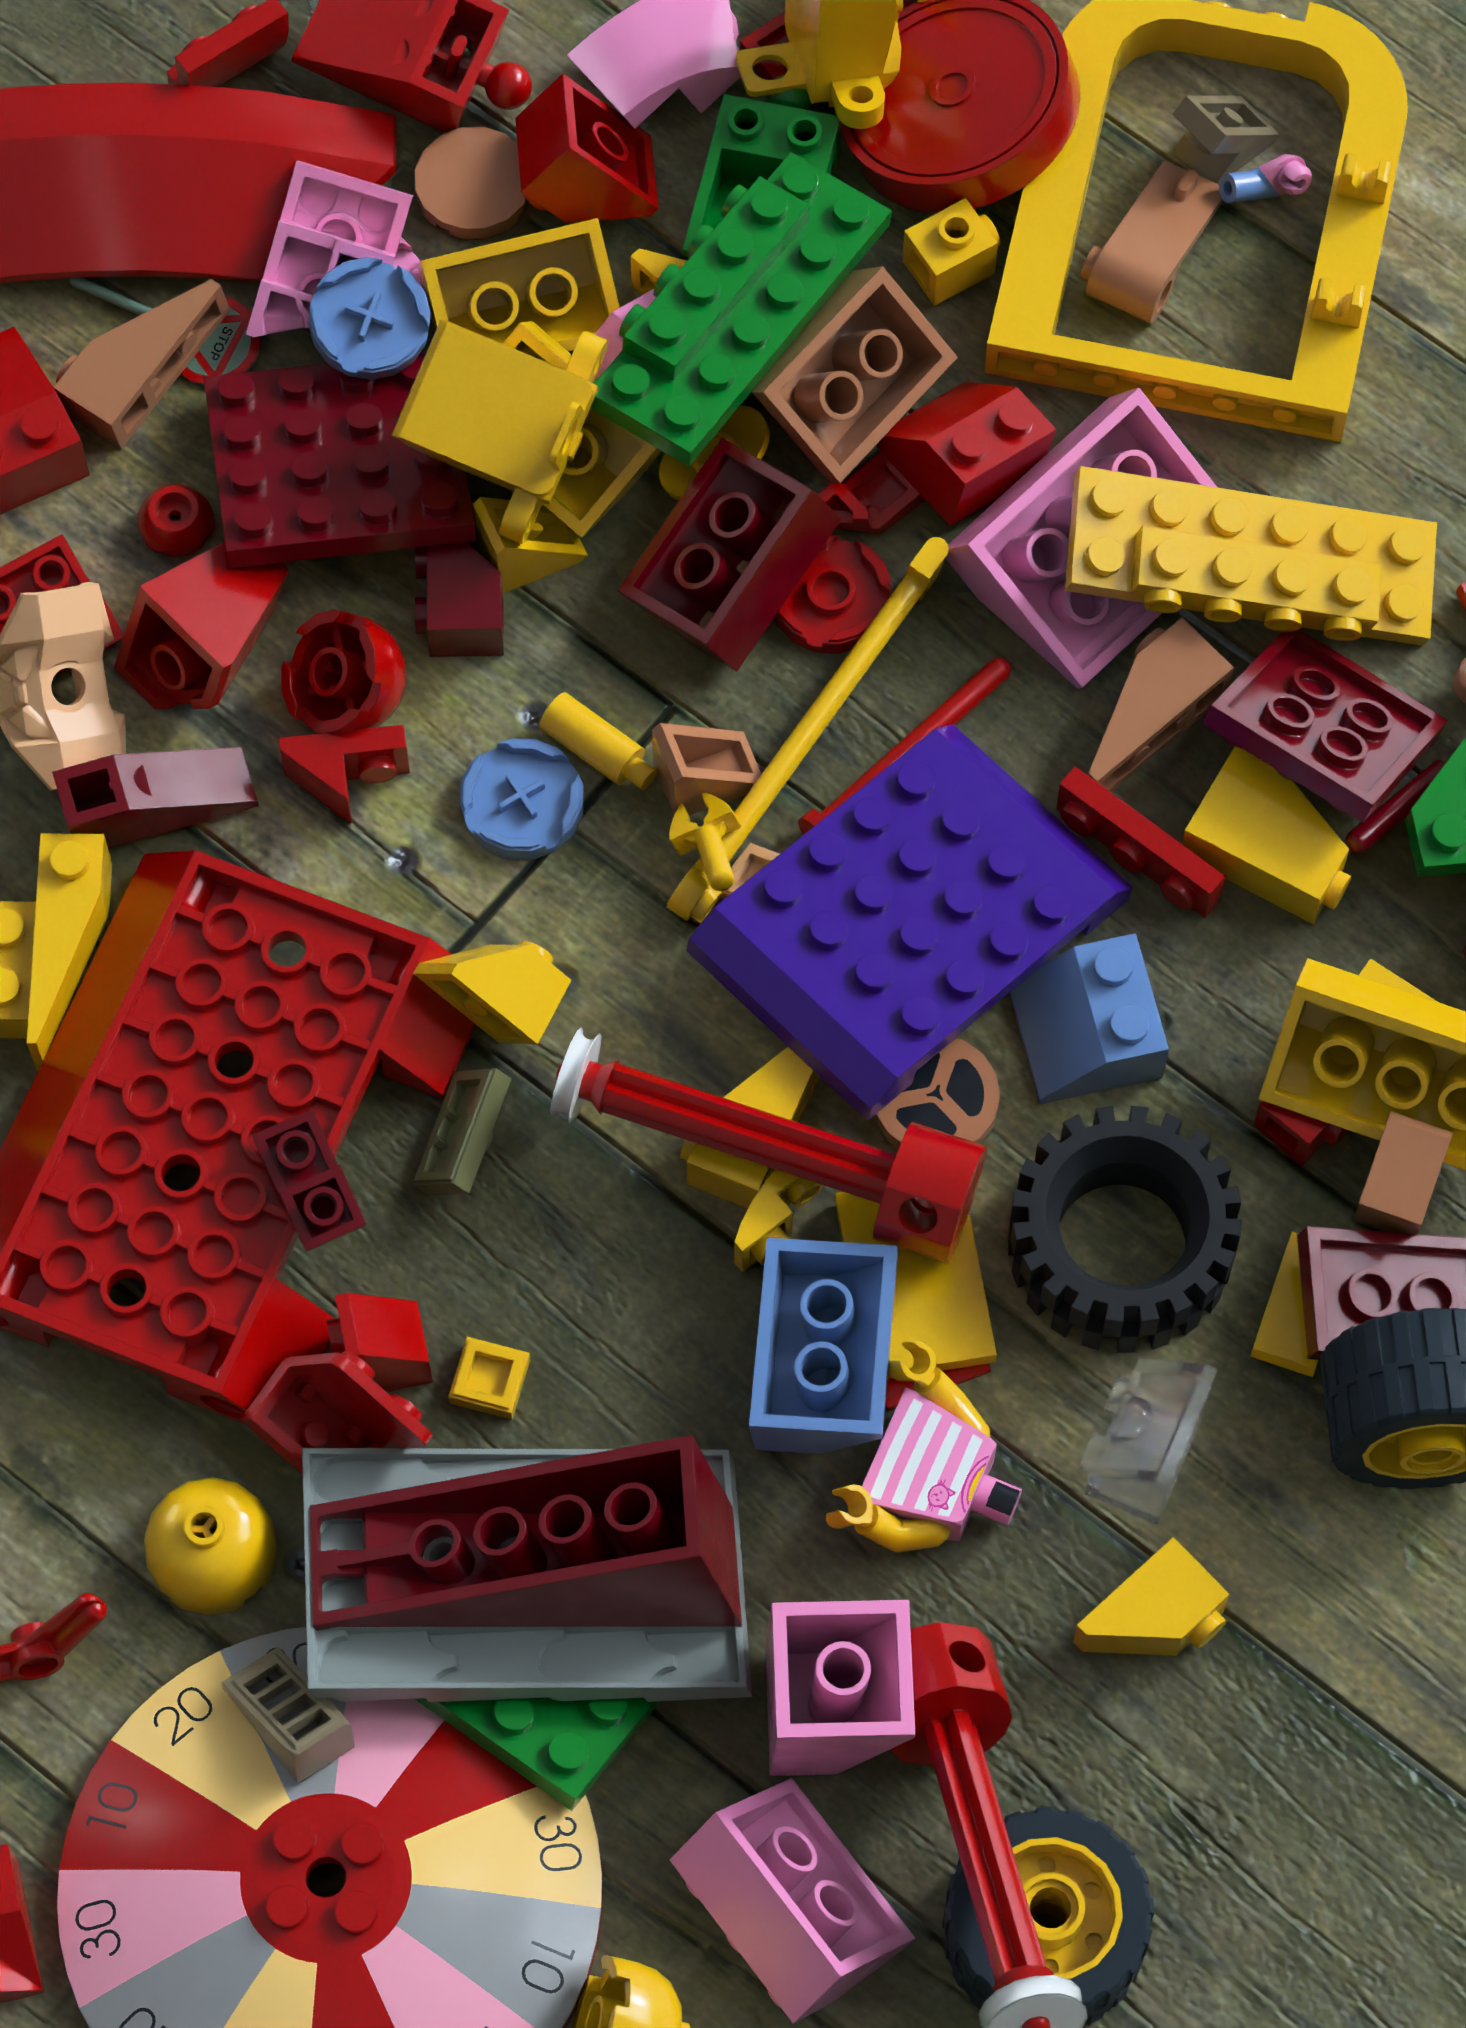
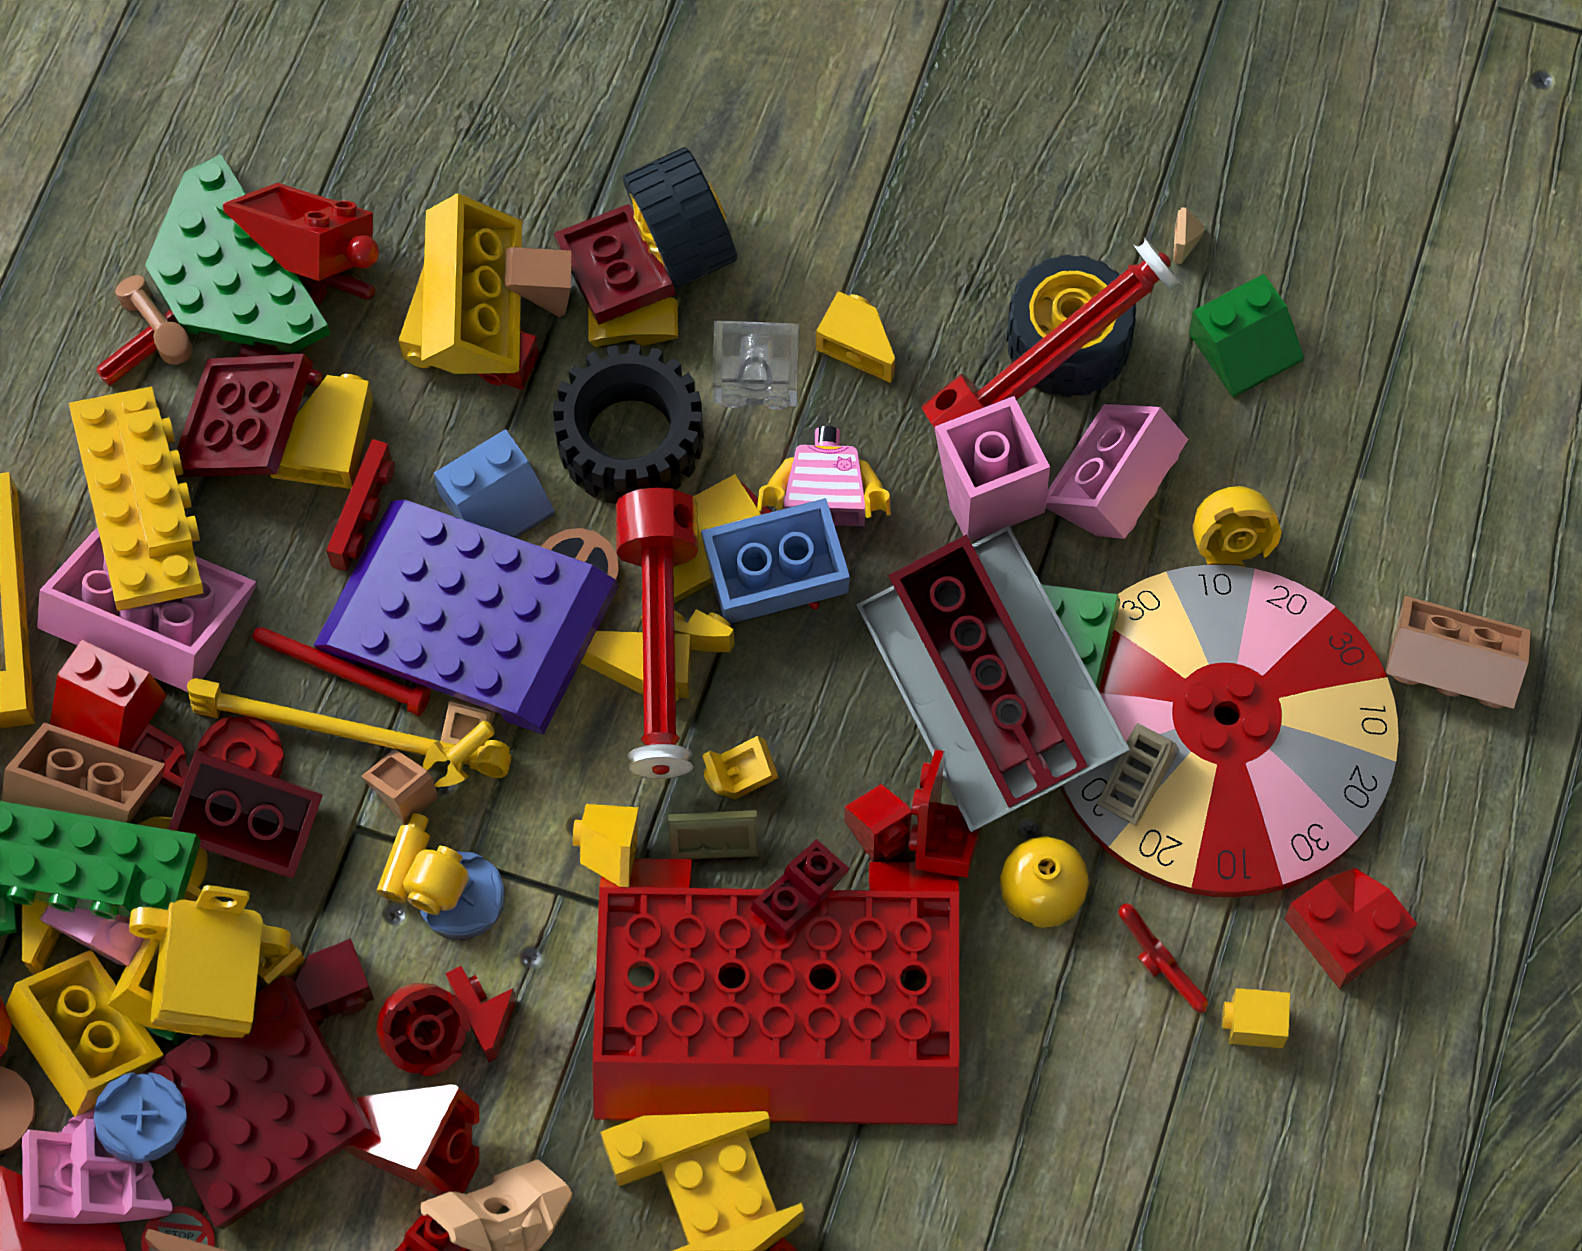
camera: 110 degrees left, 0 degrees up
dark red slope [52,747,259,849] -> none
red plate [137,484,215,557] -> none
yellow tile [448,1337,530,1420] -> none
nougat slope [1088,617,1234,792] -> none
none -> yellow head [403,846,470,915]
none -> yellow bracket [702,736,779,800]

